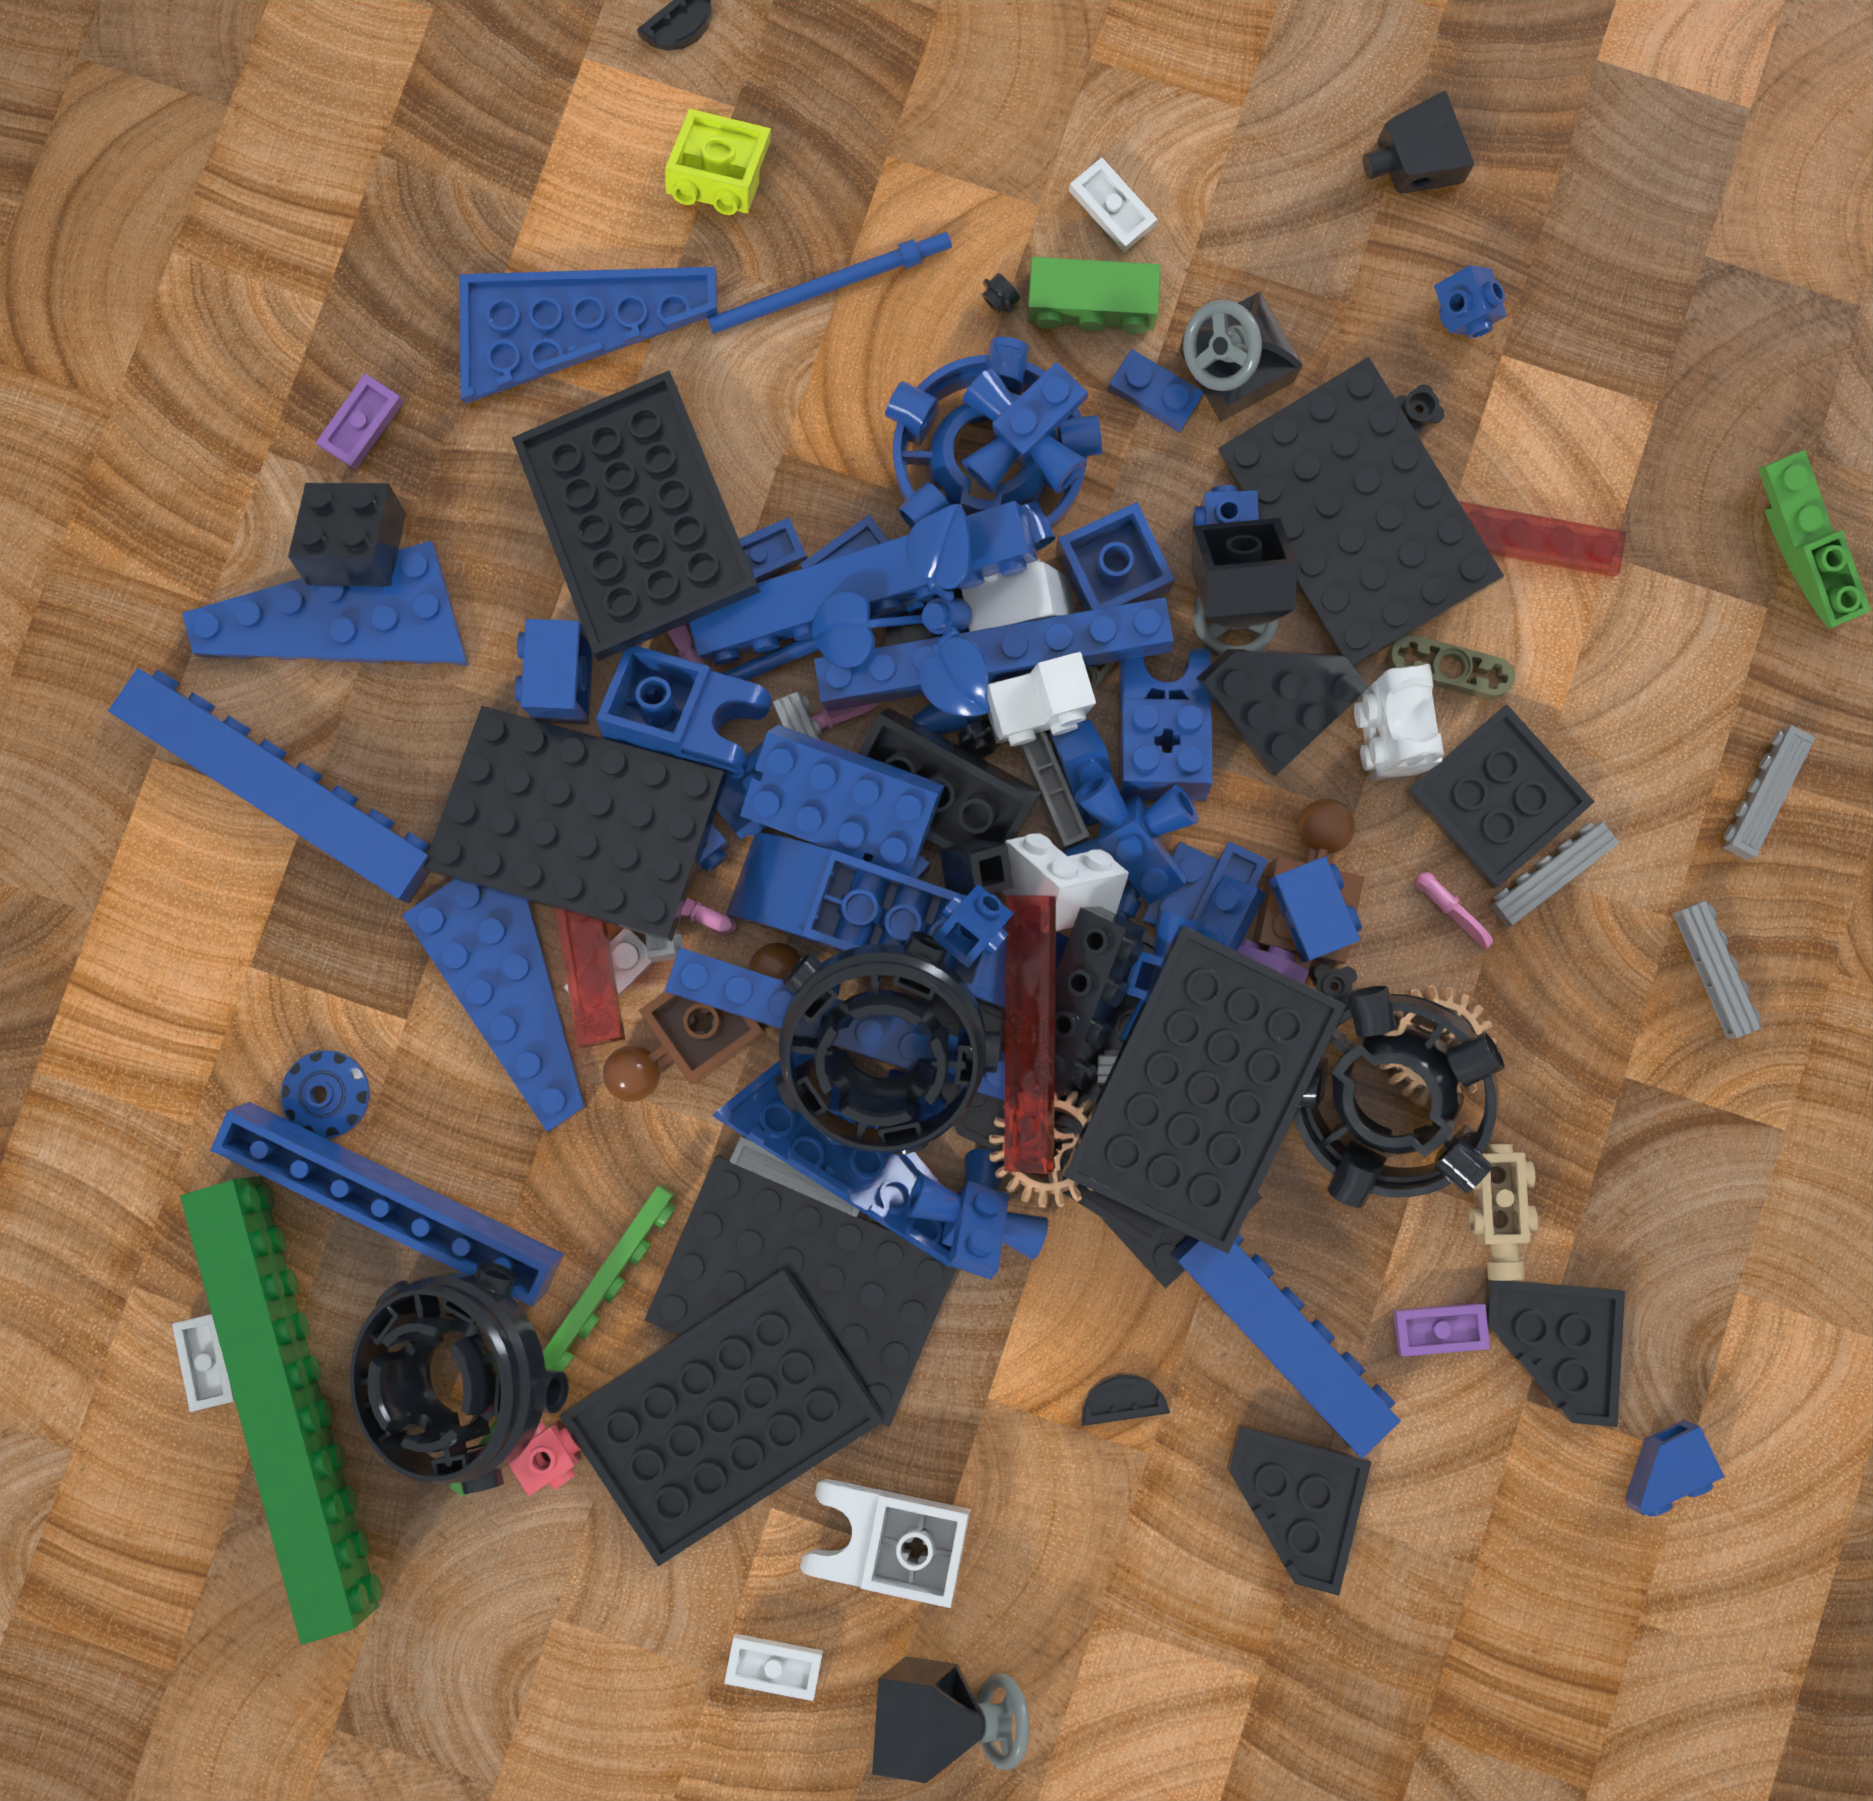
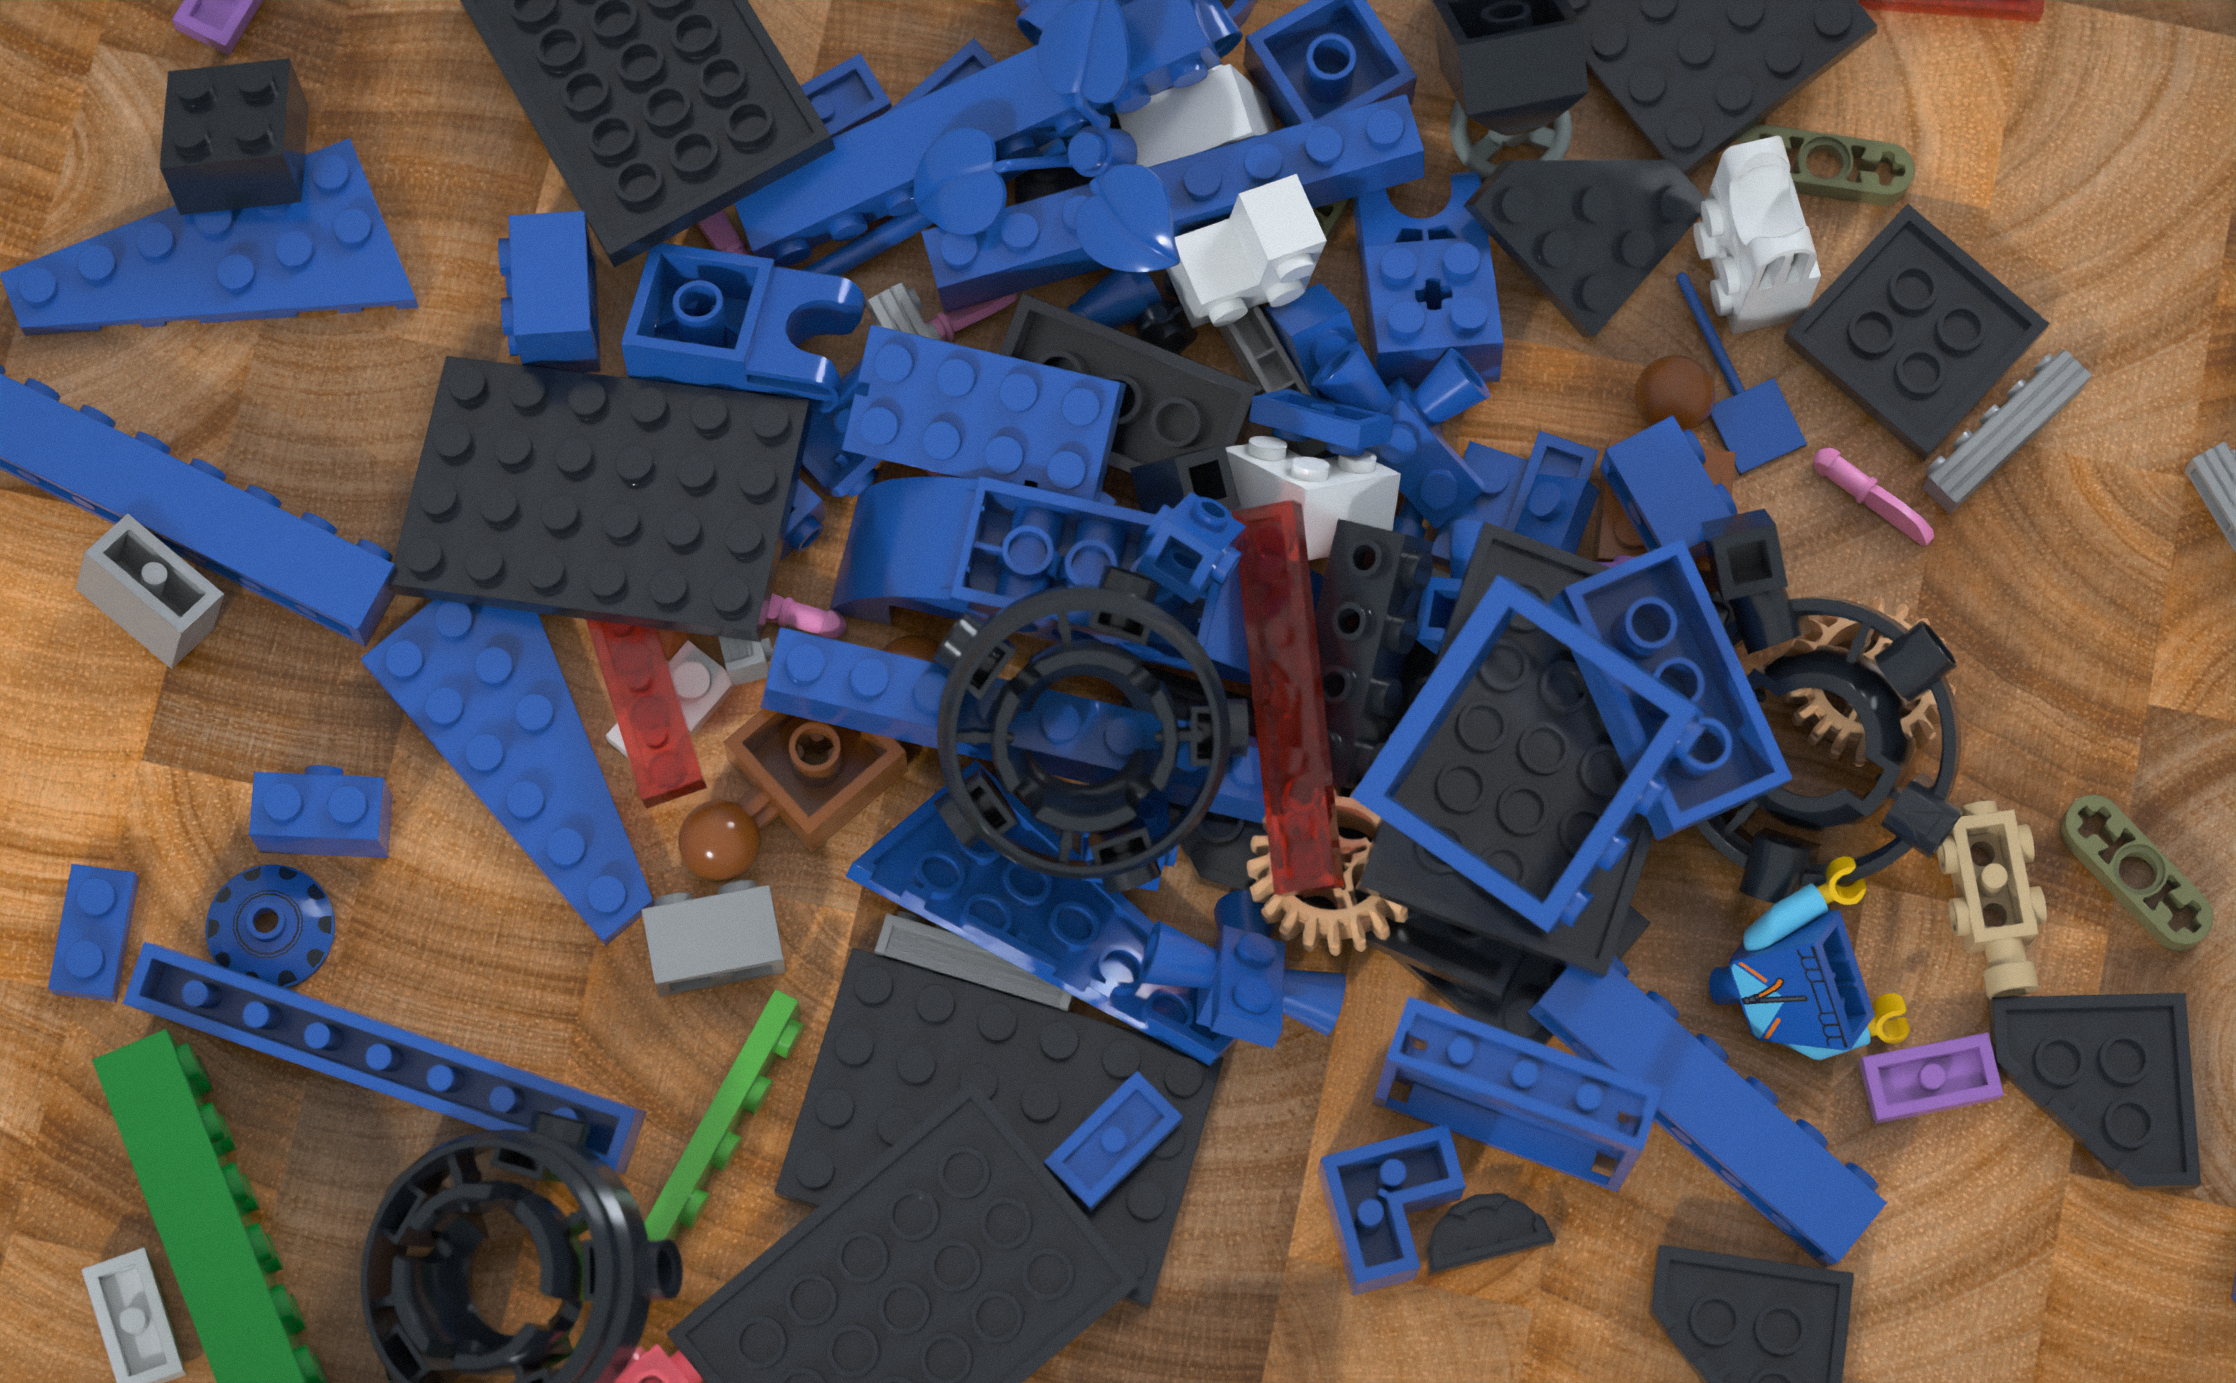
camera: 10 degrees left, 10 degrees down
none -> blue plate [48,864,139,1002]
none -> light grey brick [76,513,224,669]
none -> blue brick [249,765,393,858]
none -> light grey brick [641,880,786,997]
none -> blue plate [1044,1071,1183,1212]
none -> blue plate [1249,389,1393,456]
none -> blue brick [1317,1124,1466,1296]
none -> blue window [1351,575,1706,933]
none -> blue window [1372,996,1664,1193]
none -> blue brick [1549,538,1793,841]
none -> blue piece [1676,272,1807,475]
none -> black brick [1701,509,1788,601]
none -> torso [1709,856,1910,1060]
none -> olive beam [2060,795,2214,951]

